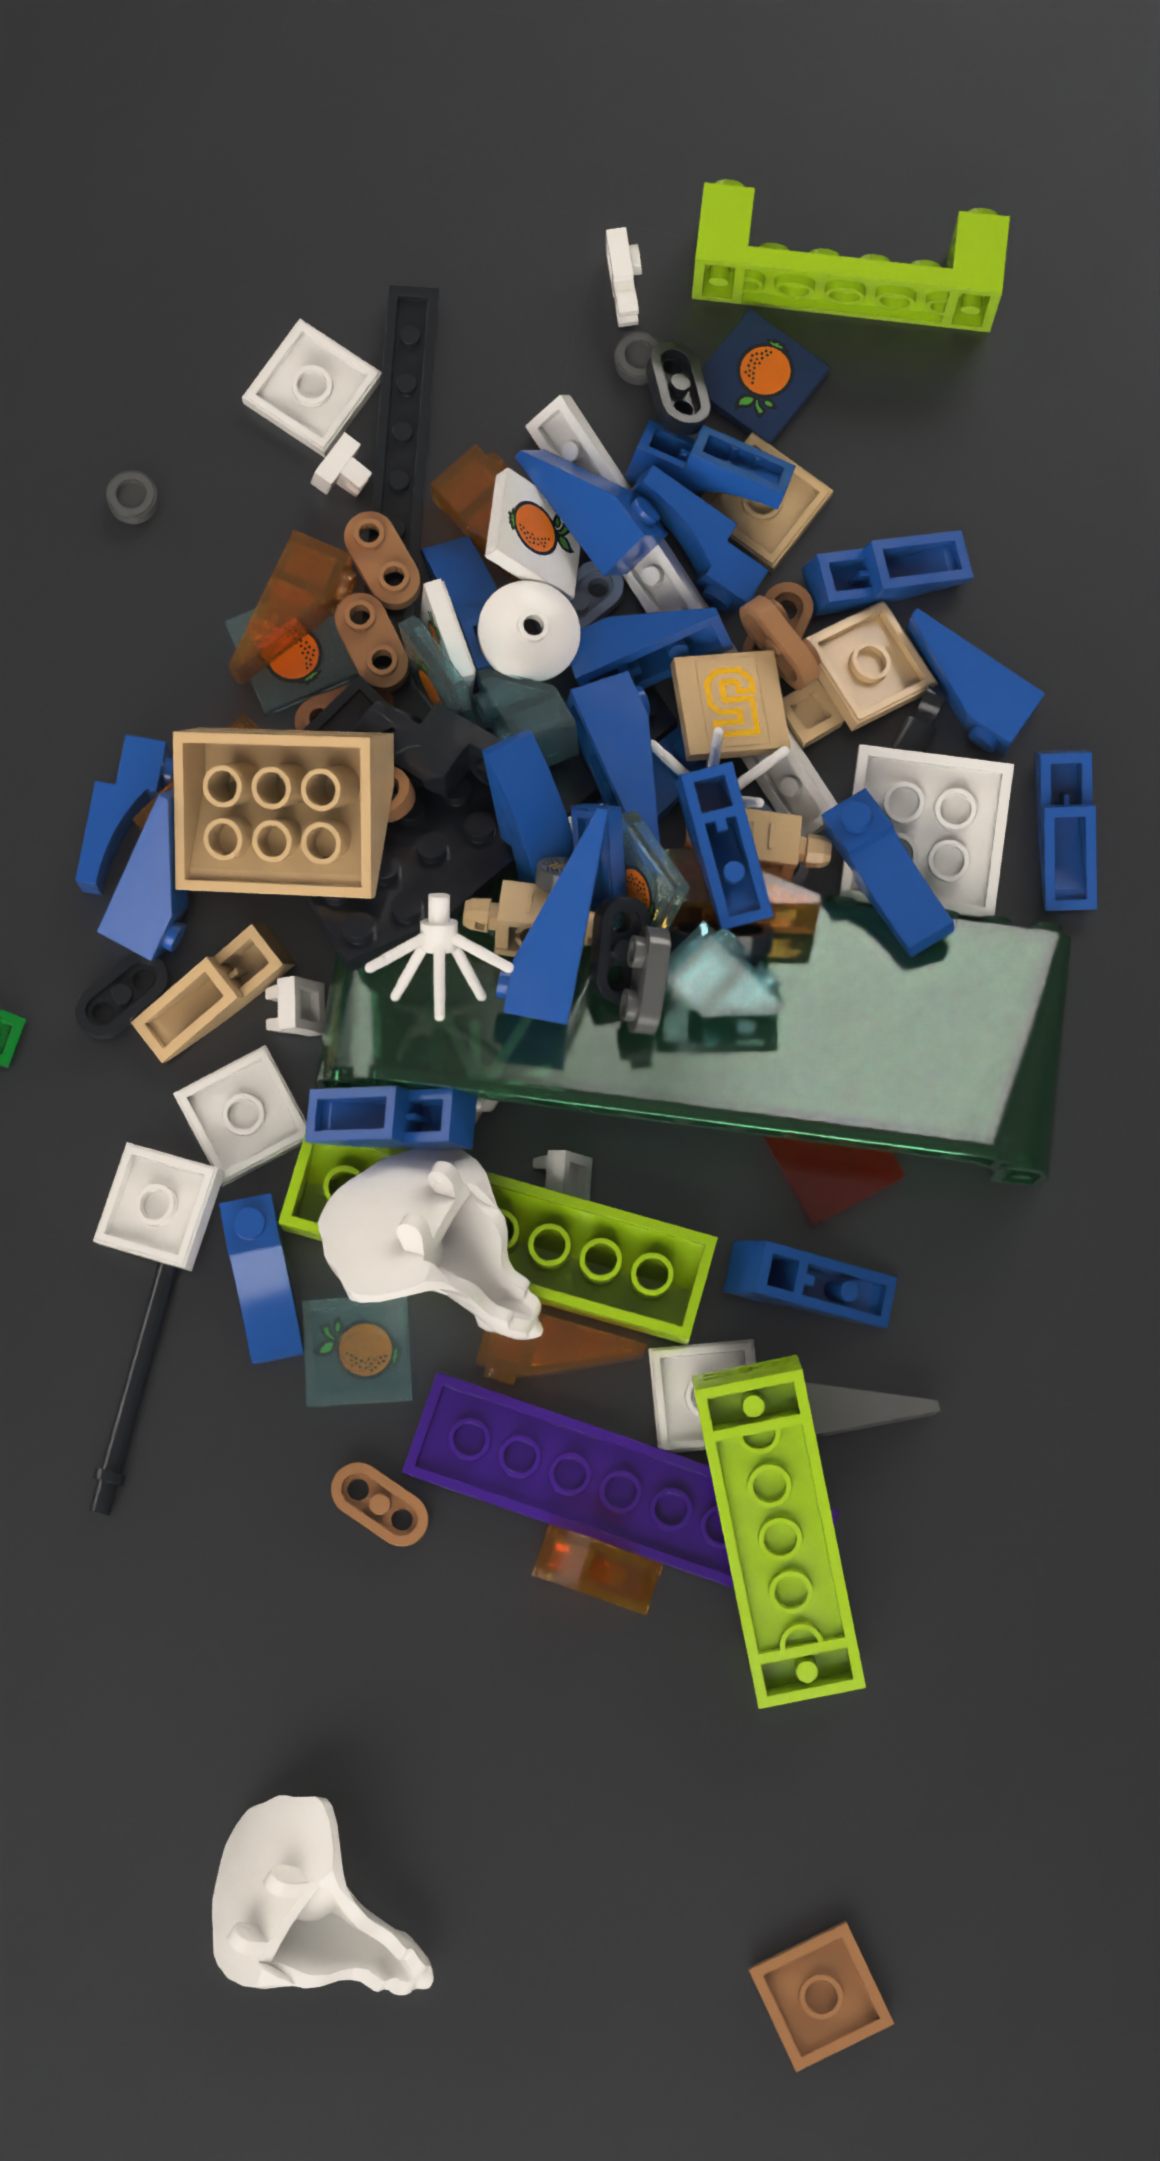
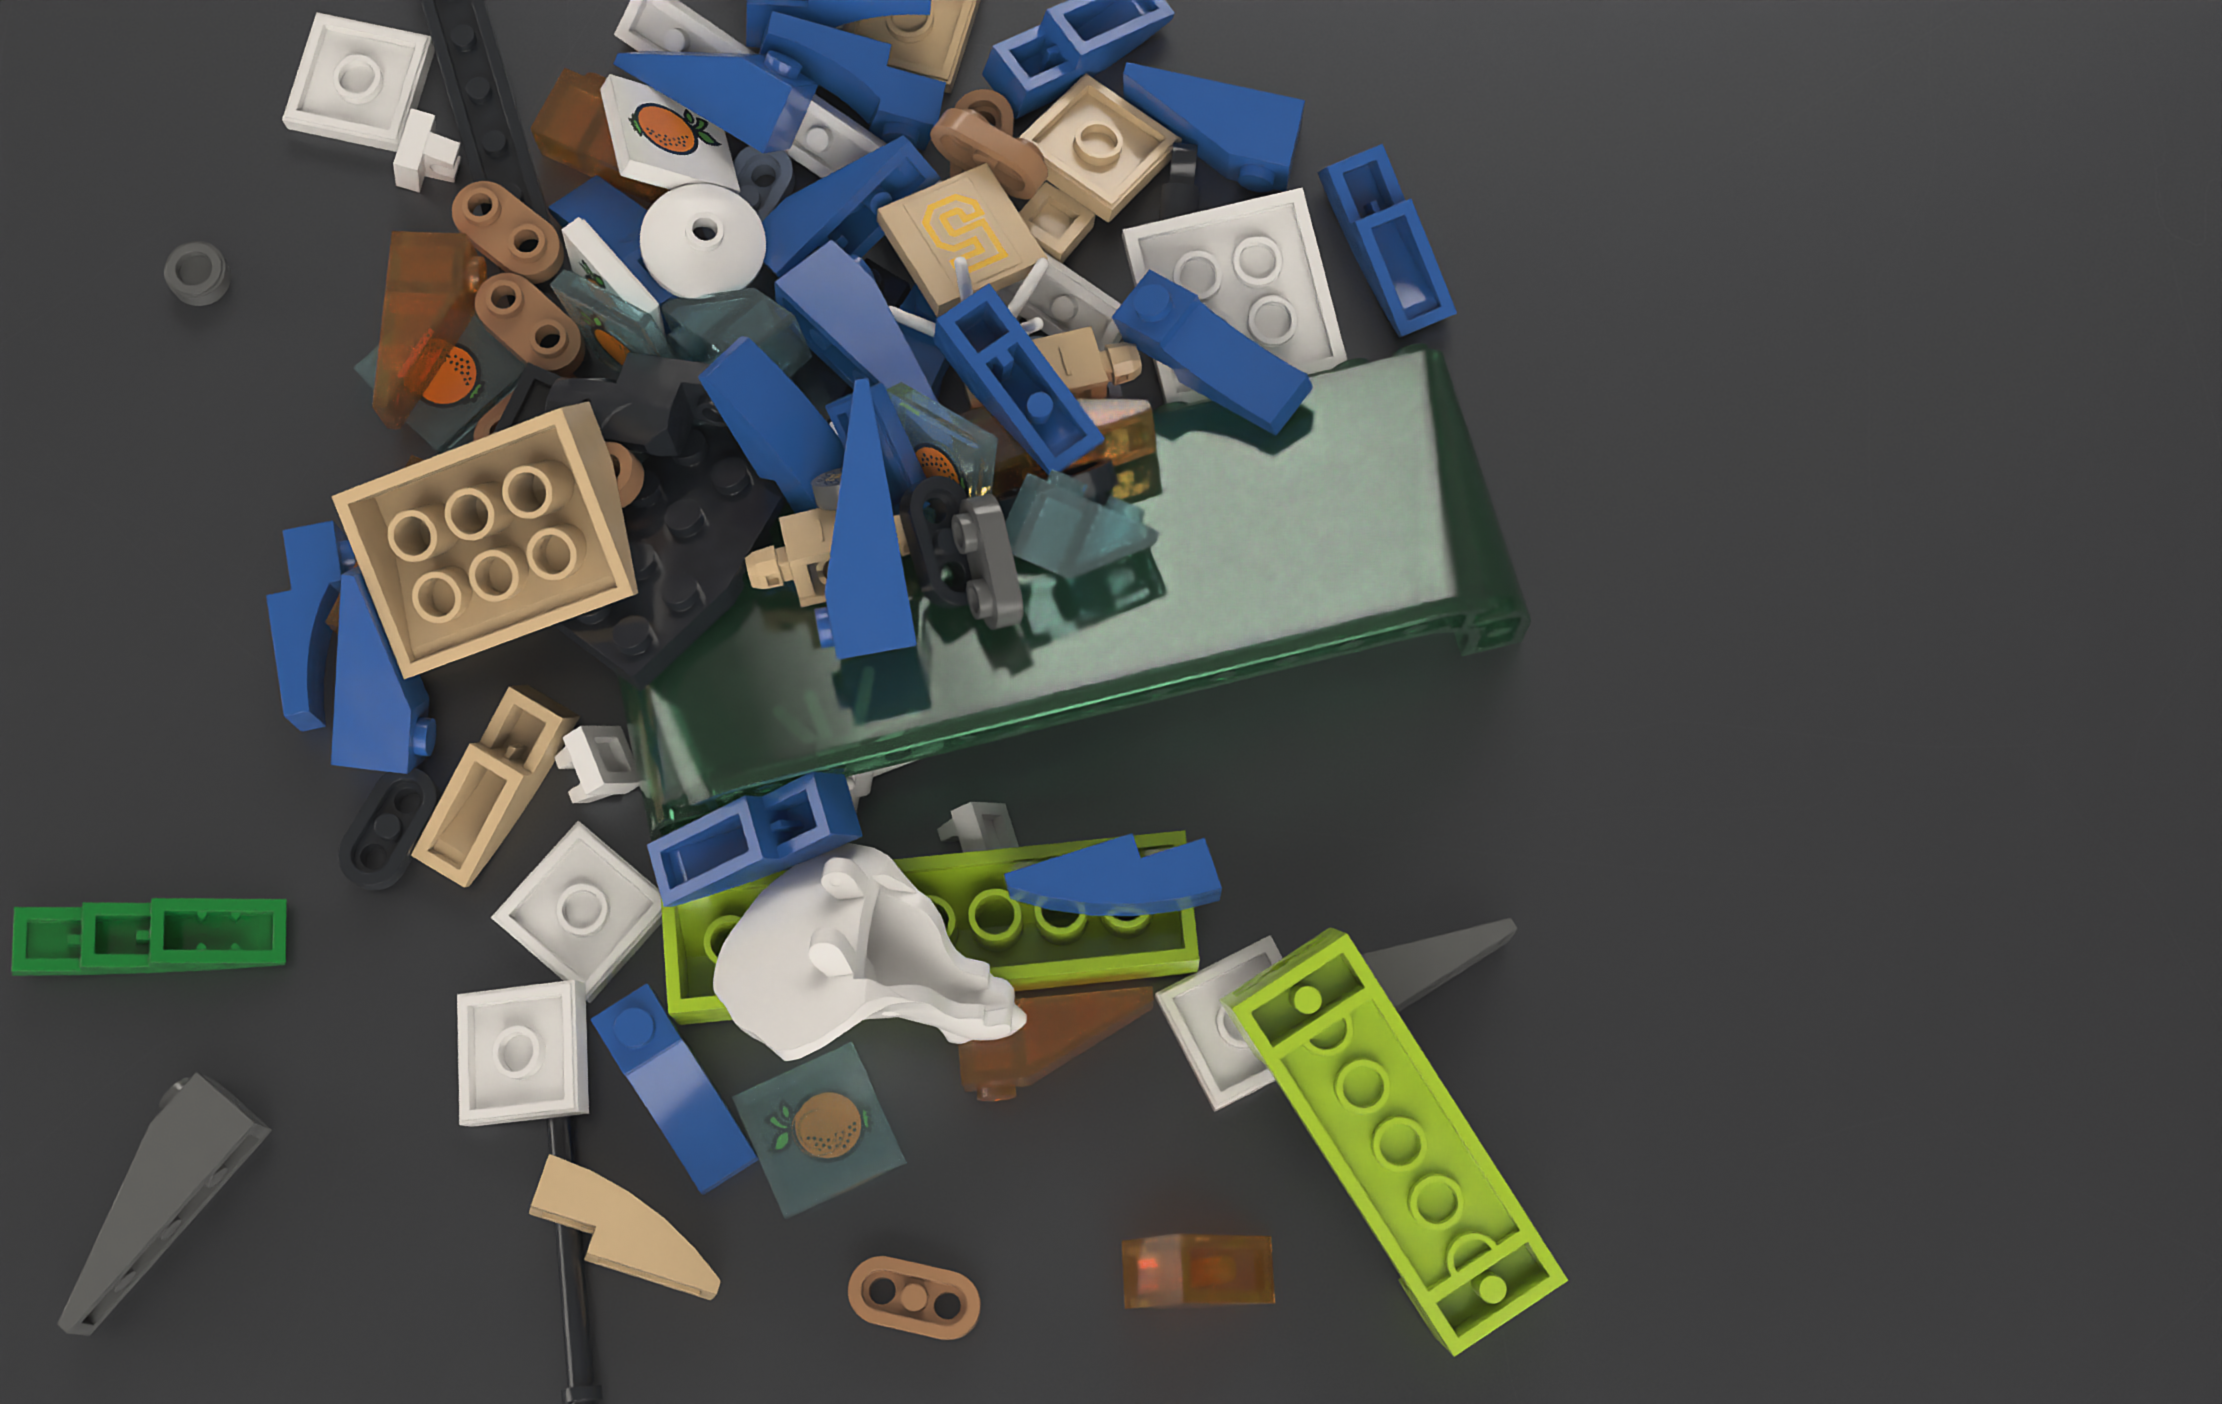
camera: 20 degrees left, 5 degrees down
white plant [365,893,514,1022] -> none
dark purple plate [401,1372,840,1588] -> none
blue slope [723,1240,898,1329] -> none
clear red tile [762,1085,905,1228] -> none
none -> tan slope [529,1154,721,1301]
none -> blue slope [1004,833,1222,916]

